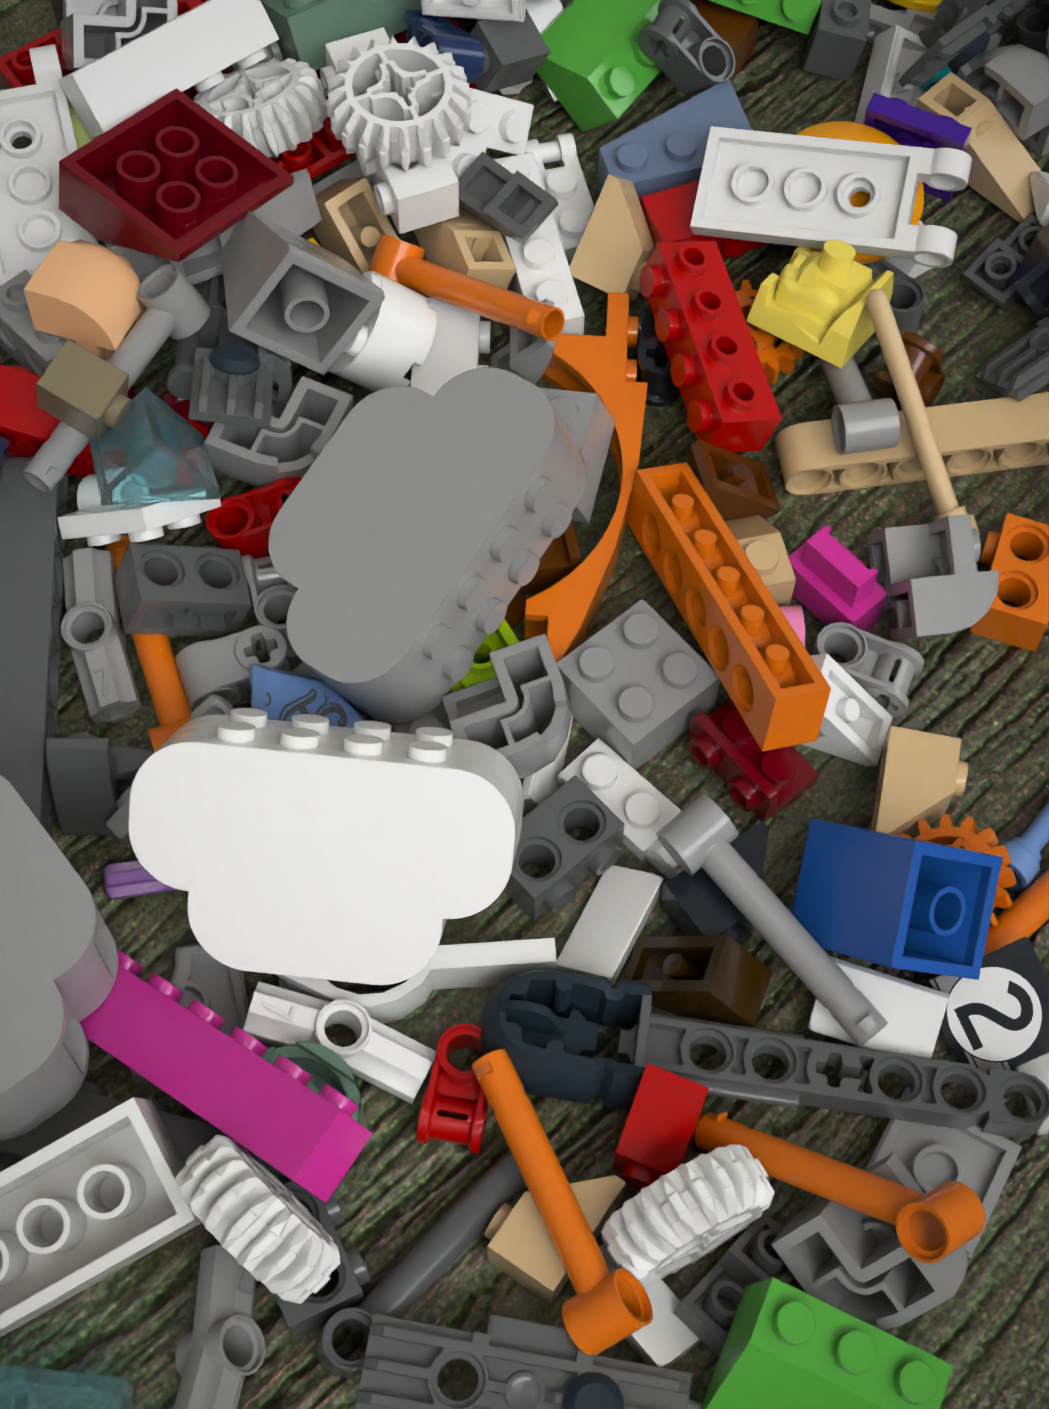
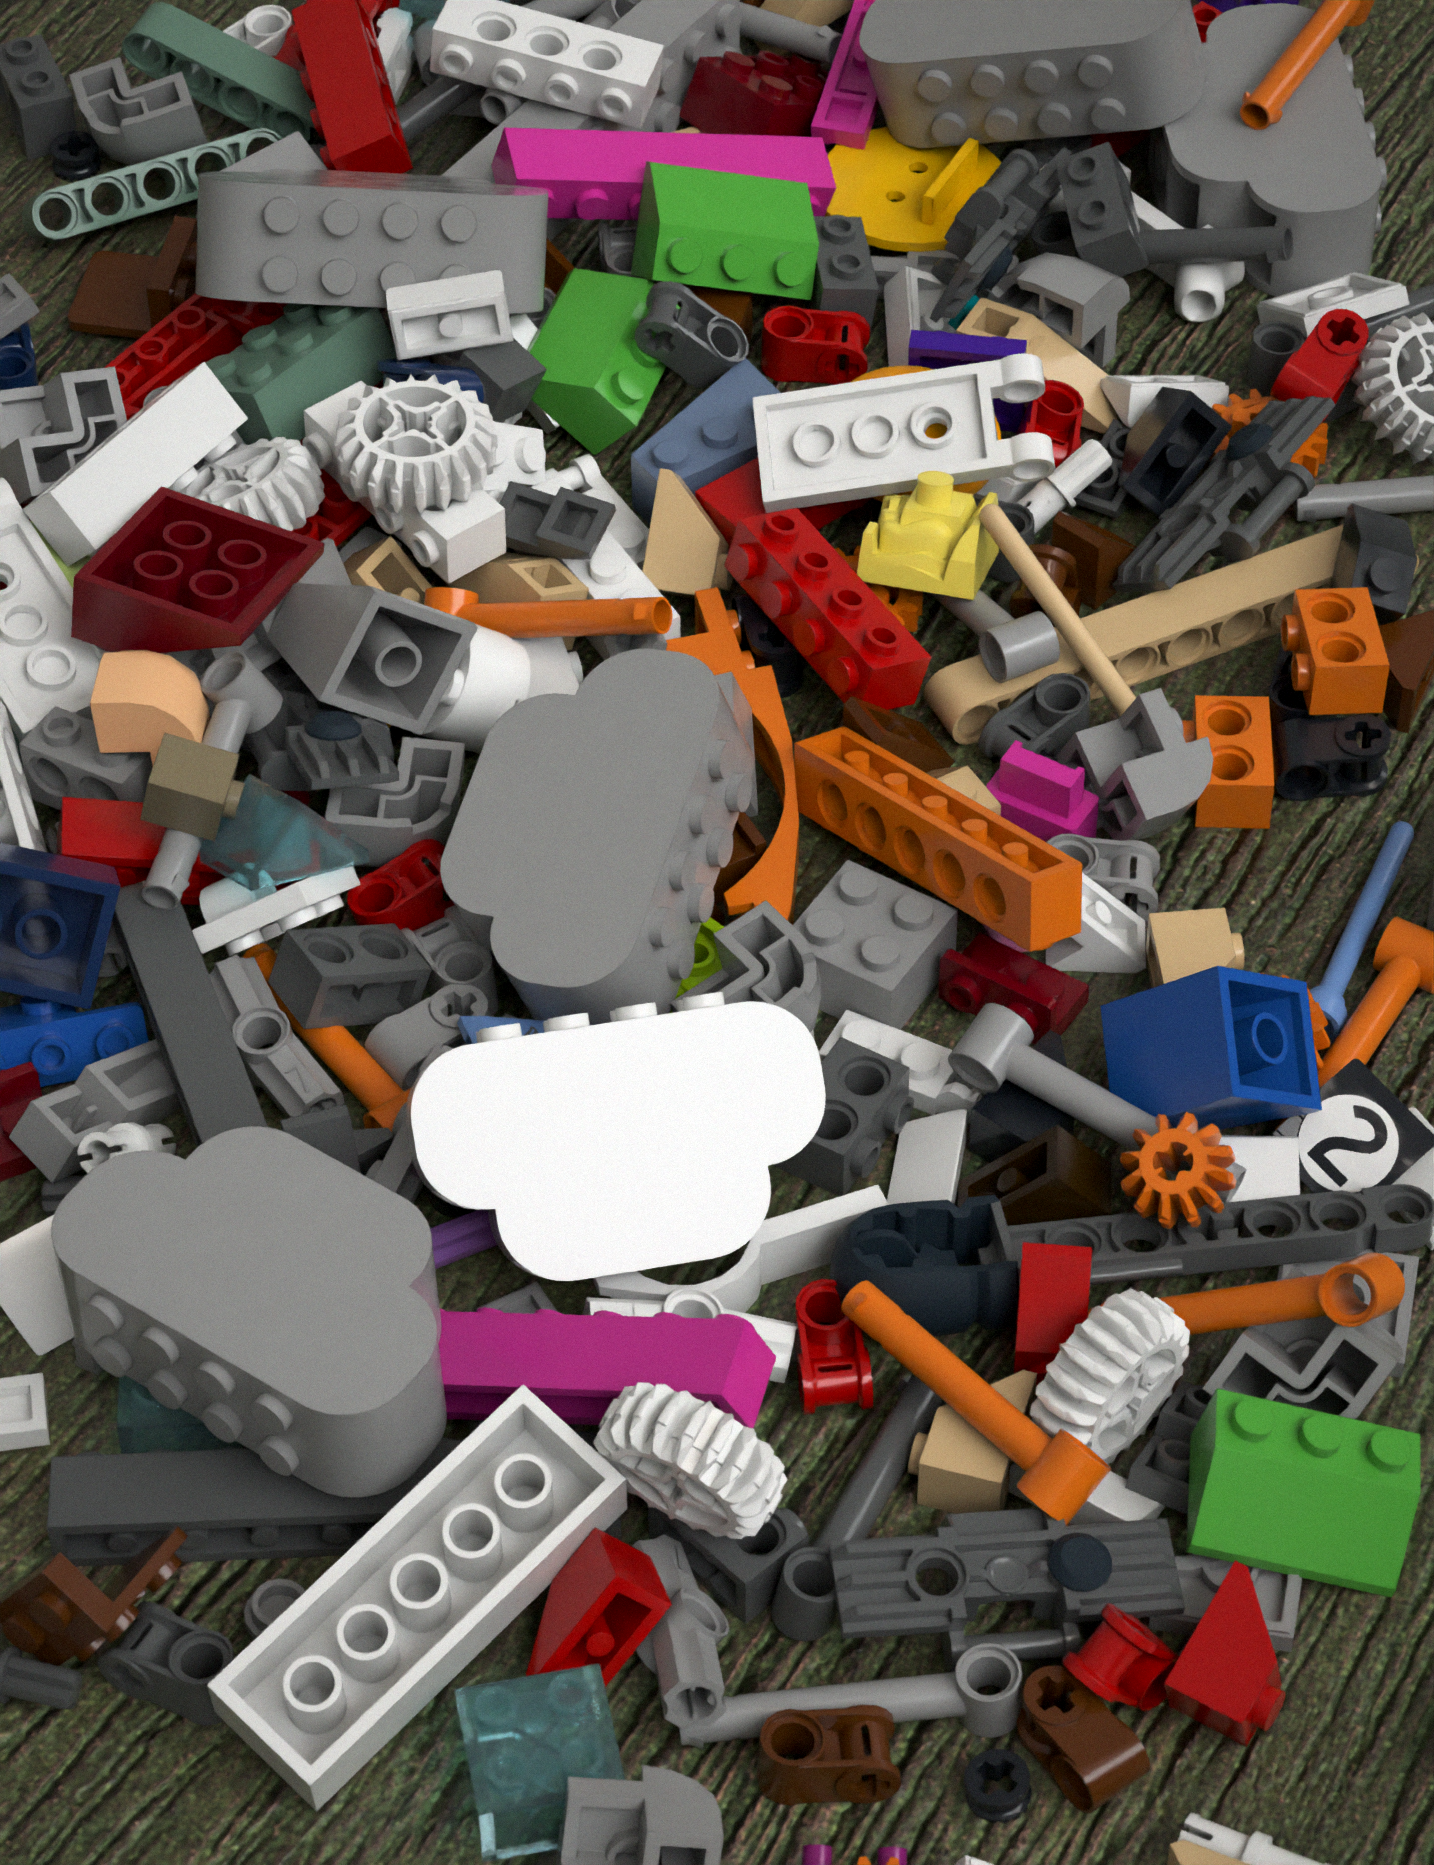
camera: 15 degrees left, 15 degrees down
none -> red slope [525,1527,672,1712]
none -> red piece [760,306,871,385]
none -> dark grey piece [978,673,1090,762]
none -> red piece [1016,380,1084,469]
none -> white axle [1016,439,1113,534]
none -> reddish brown slope [1052,511,1137,610]
none -> orange gear [1120,1112,1236,1230]

